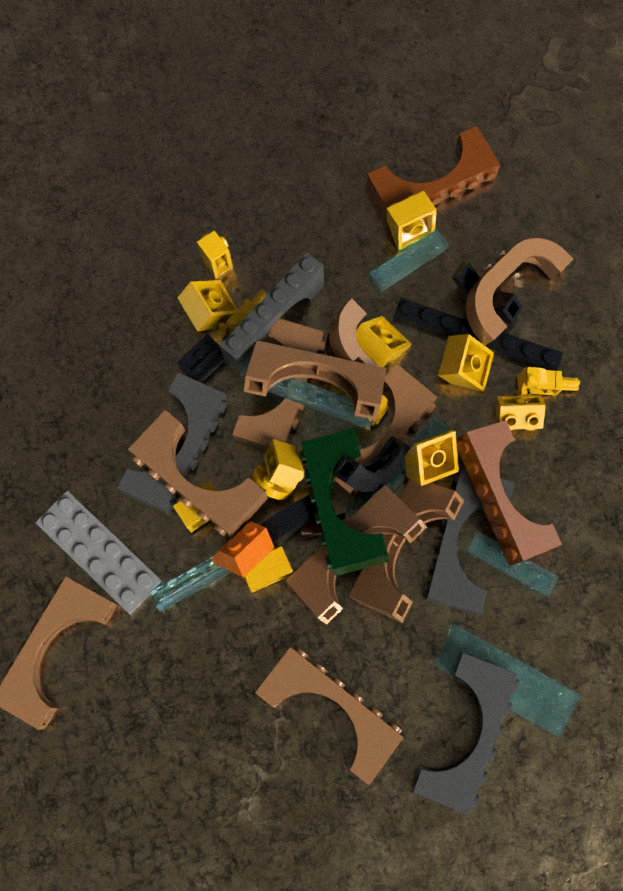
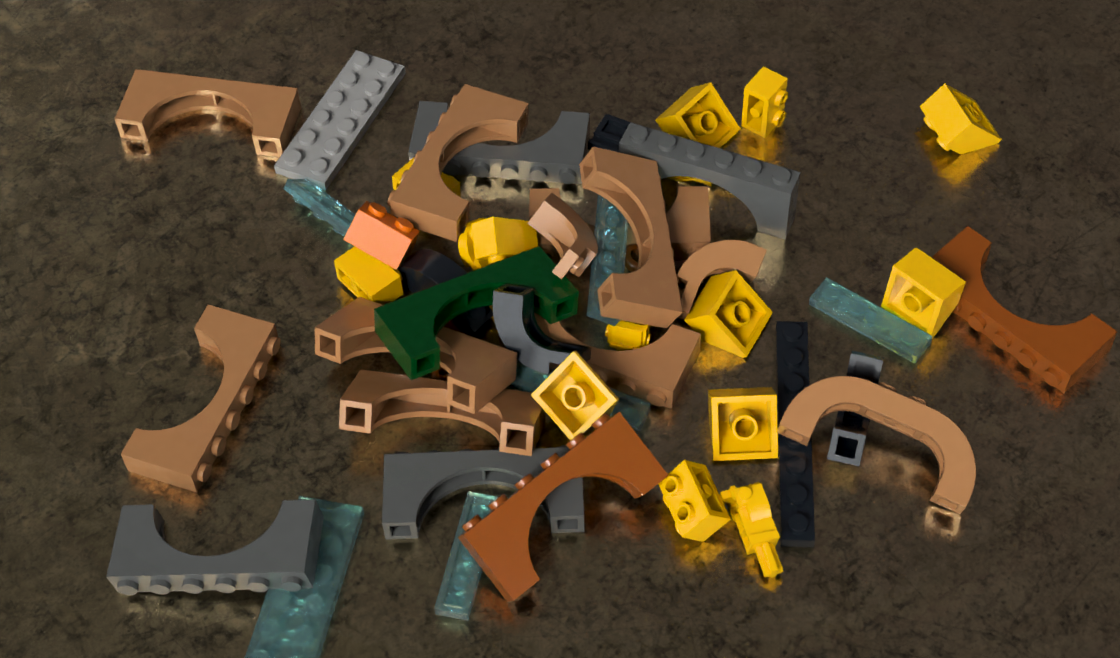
camera: 70 degrees right, 20 degrees down
none -> medium nougat arch [527,193,598,280]
none -> yellow slope [919,83,1002,155]

